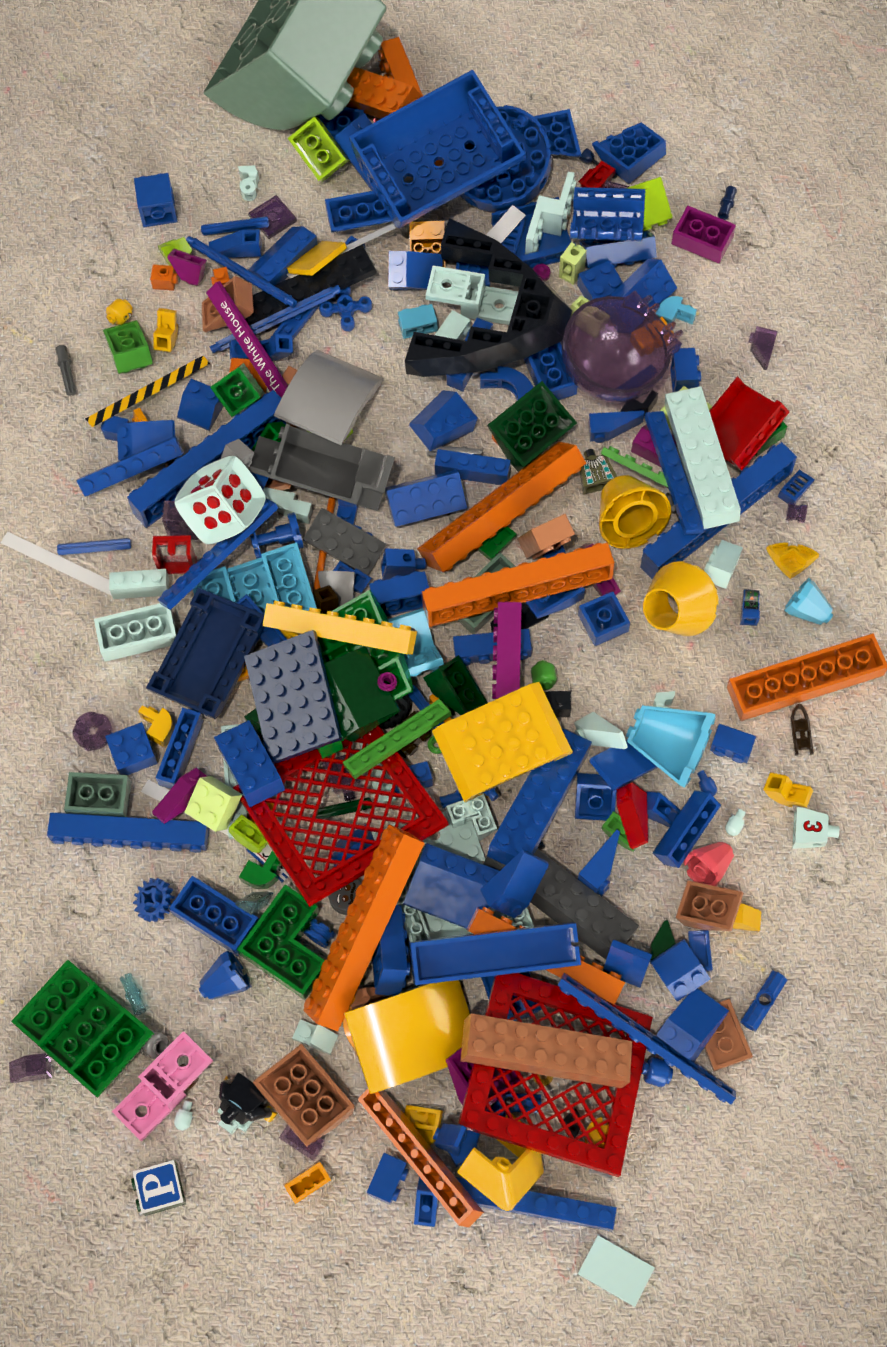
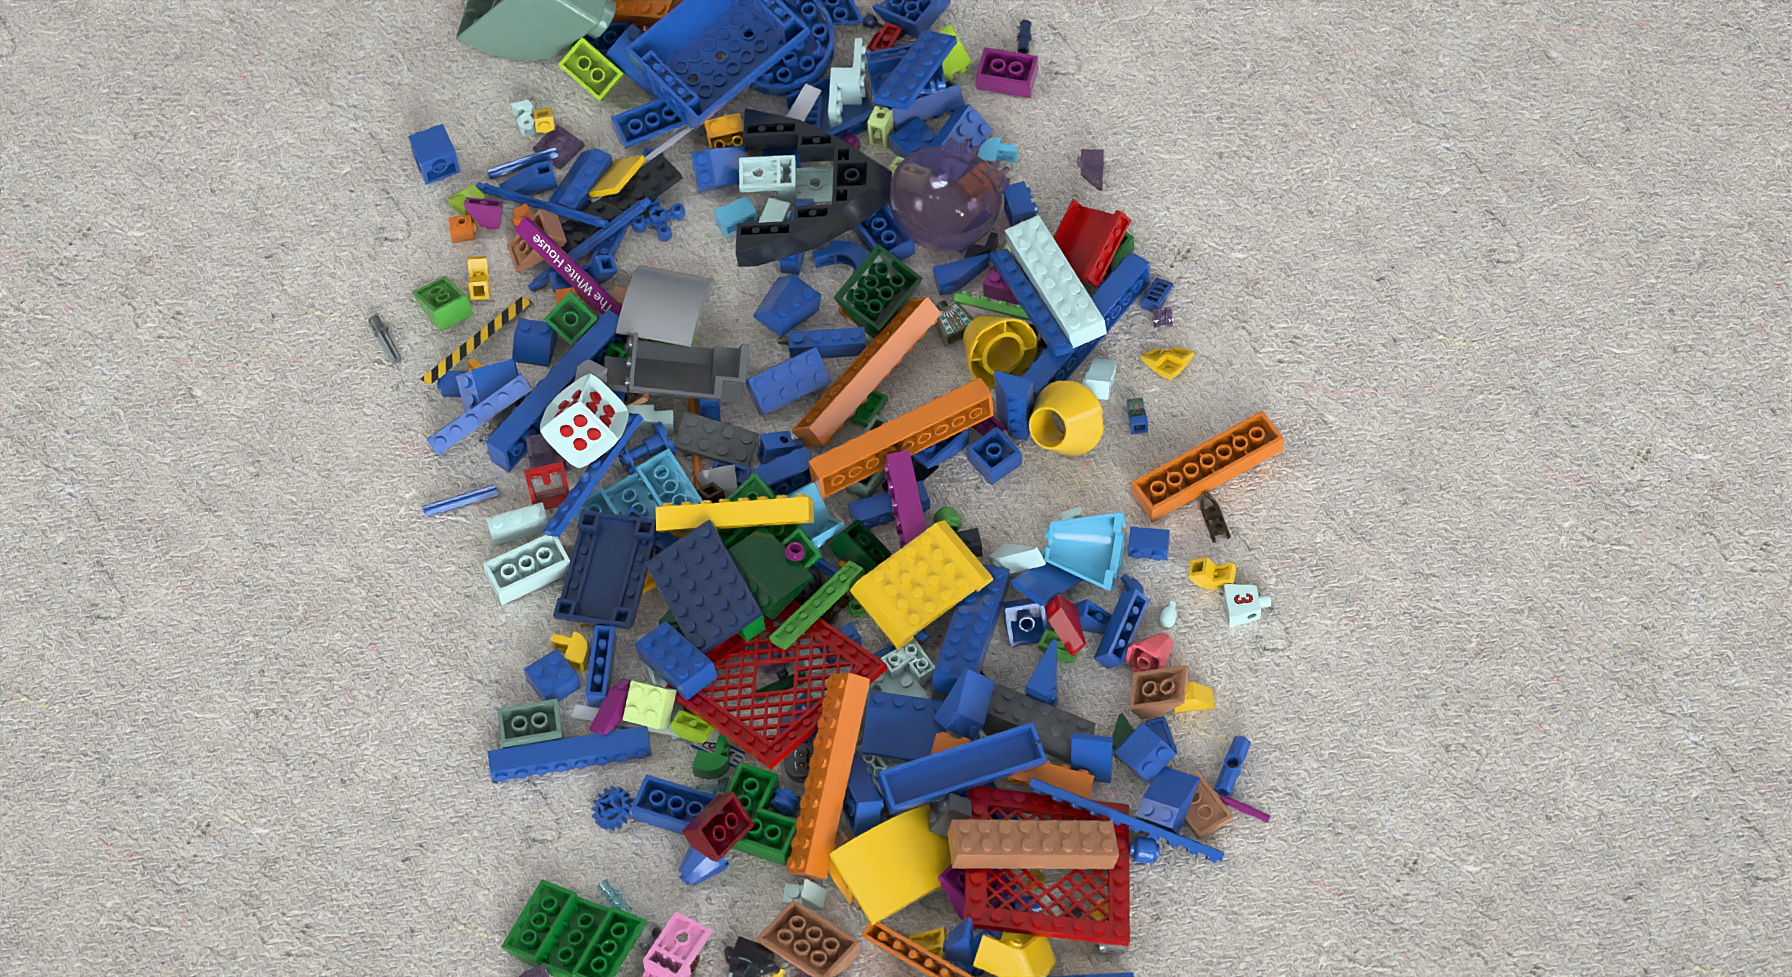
camera: 10 degrees left, 10 degrees down
white sticker [0,532,126,602] -> none
clear purple plate [73,712,113,751] -> none
yellow head [106,299,133,325] -> none
nougat brick [517,514,575,560] -> none
medium azure cone [784,578,833,625] -> none
none -> yellow brick [534,107,555,133]
none -> dark red slope [681,792,754,862]
none -> blue plate [873,30,957,110]
none -> dark grey brick [927,793,972,838]
none -> blue slope [994,371,1034,441]
none -> magenta piece [1220,794,1271,823]

